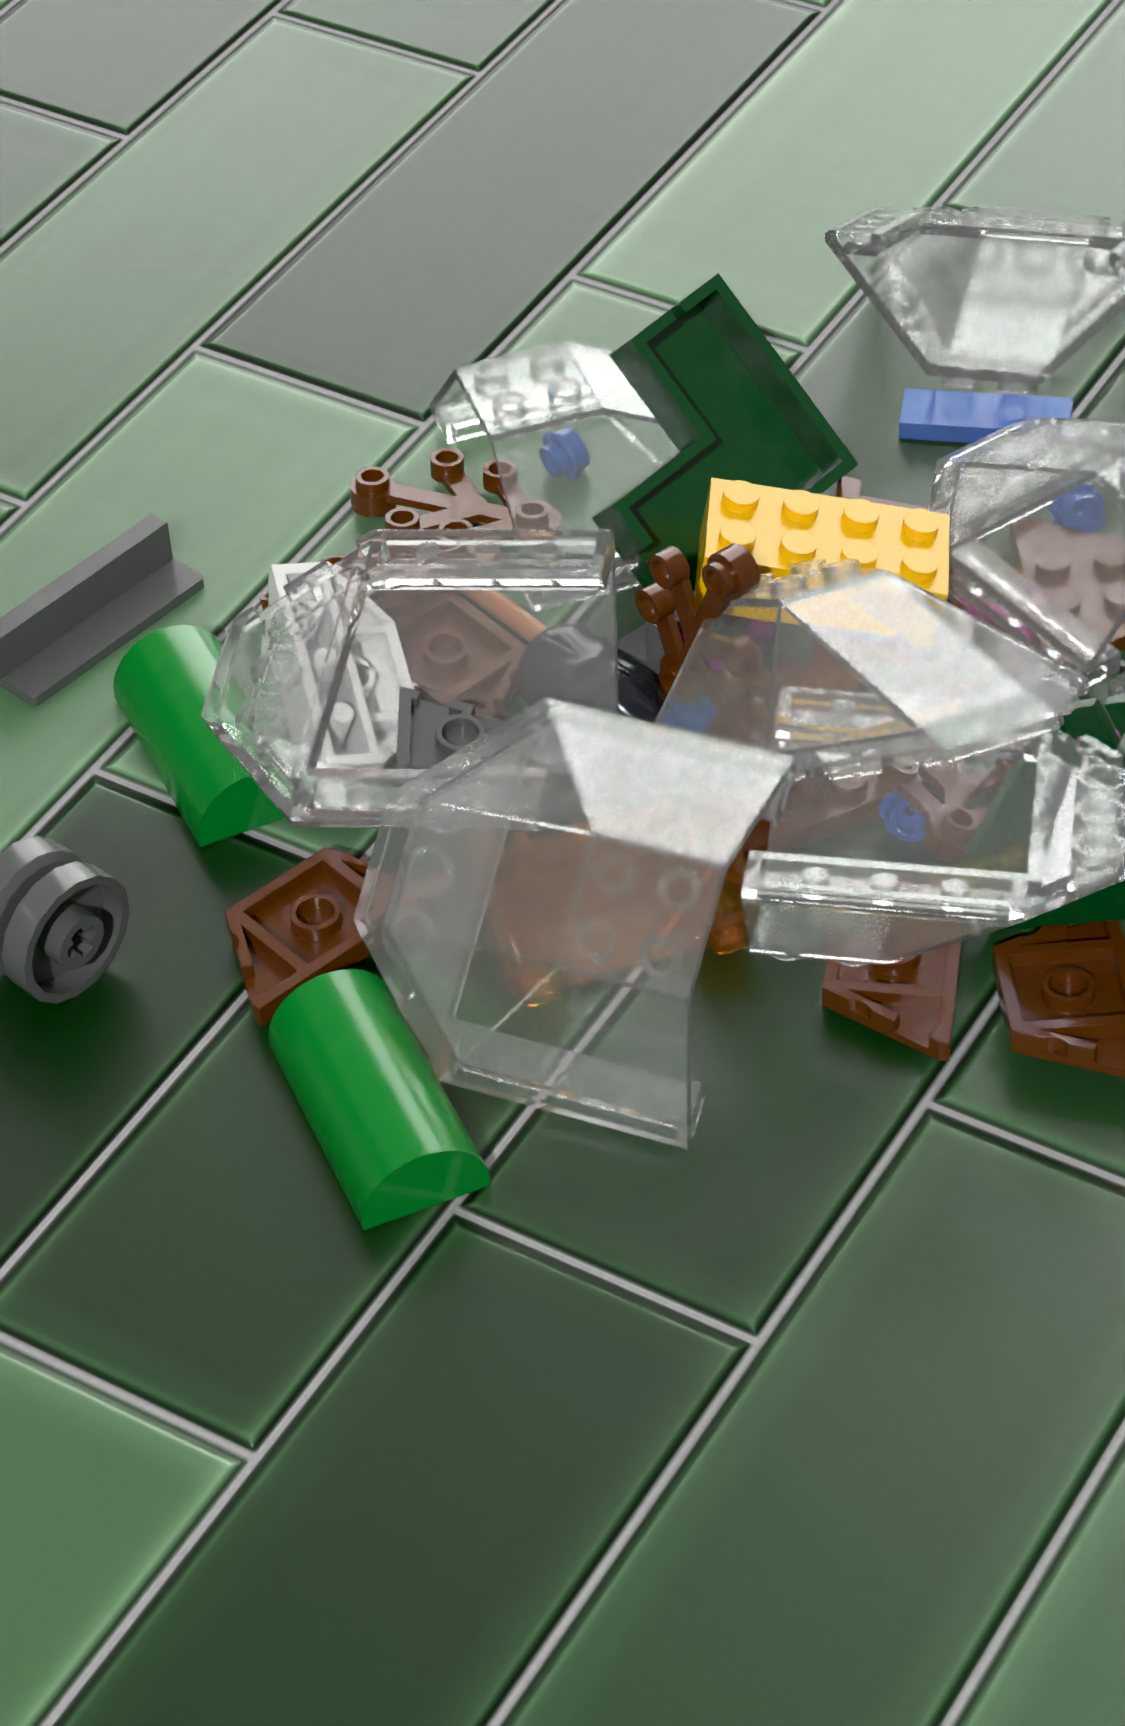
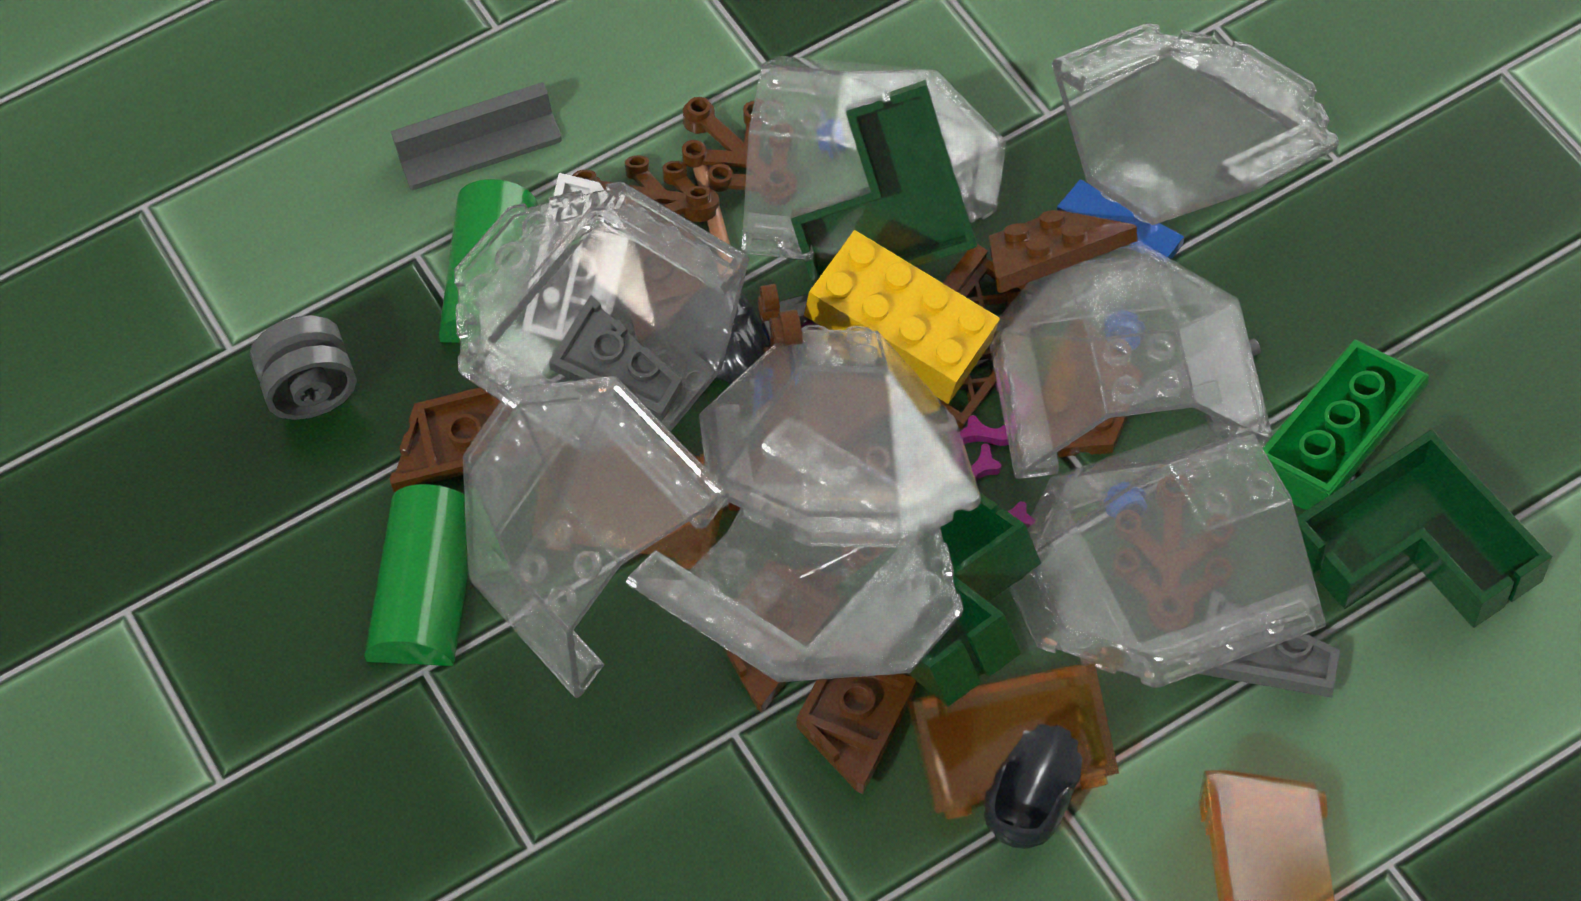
camera: 30 degrees right, 15 degrees up
none -> reddish brown wing [989,210,1138,293]

